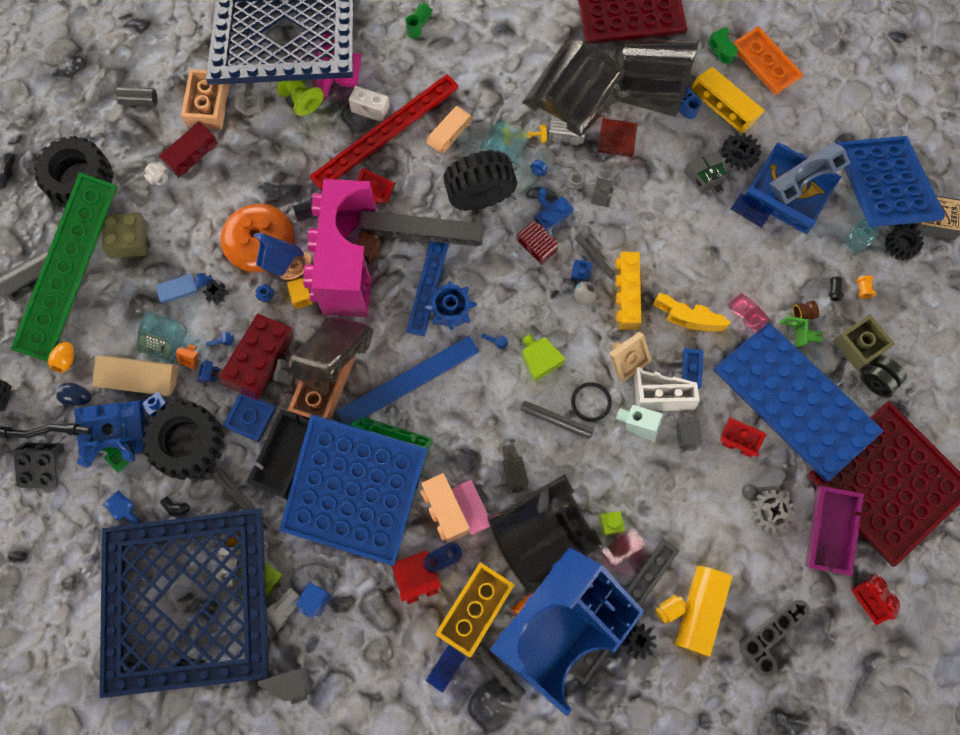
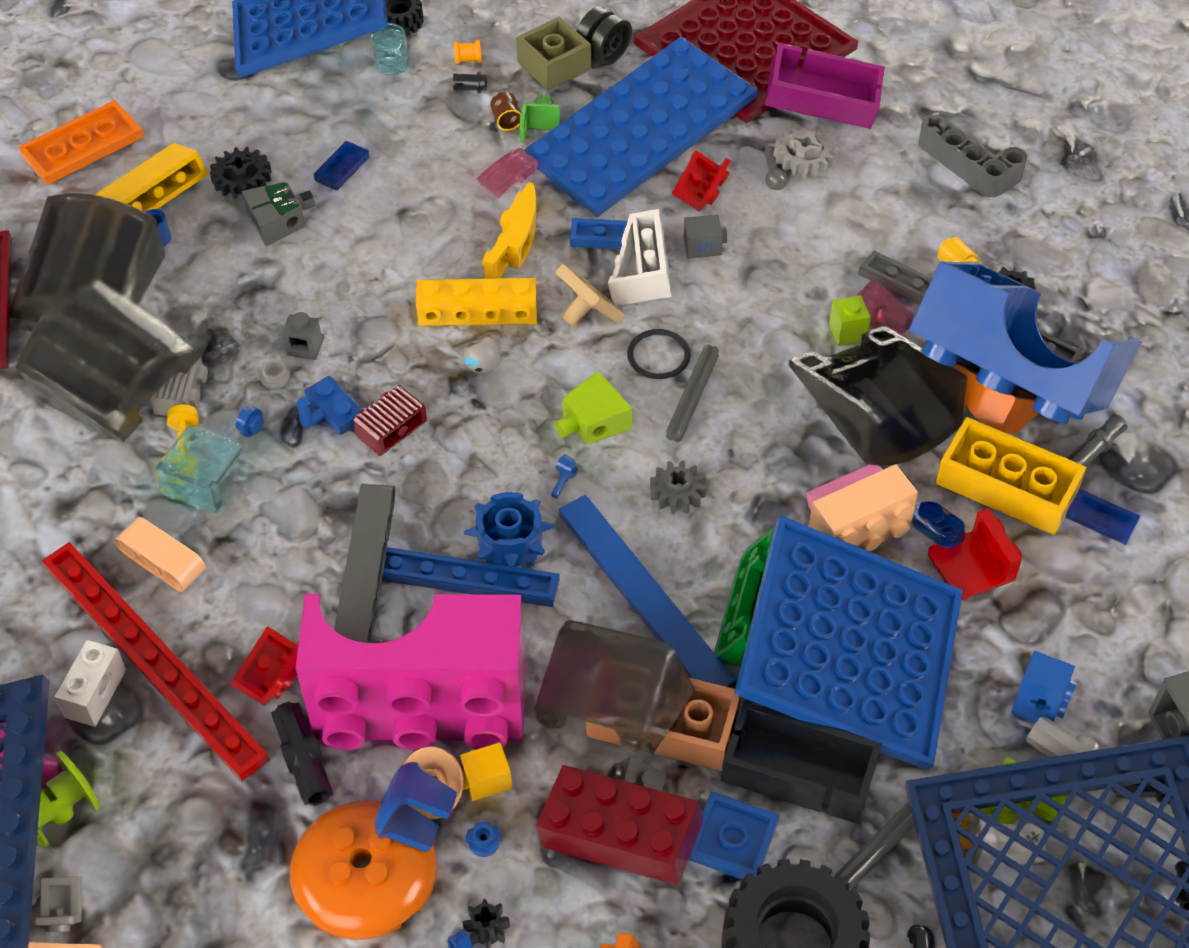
camera: 90 degrees left, 20 degrees down
blue tile [197,360,220,384] -> none
blue hand [206,332,234,347] -> none
black tyre [443,150,517,211] -> none
clear smoke hinge [502,444,529,495] -> none
blue tile [571,259,593,282] -> none
dark grey bar [575,234,616,279] -> none
clear red plate [597,118,637,157] -> none
light aqua torso [616,405,663,442] -> none
yellow brick [674,566,733,657] -> none
green leg [708,27,738,64] -> none
blue panel [743,142,842,235] -> none
sand blue arch [770,142,850,204] -> none
red bracket [851,573,901,626] -> none
none -> dark grey gear [650,460,706,515]

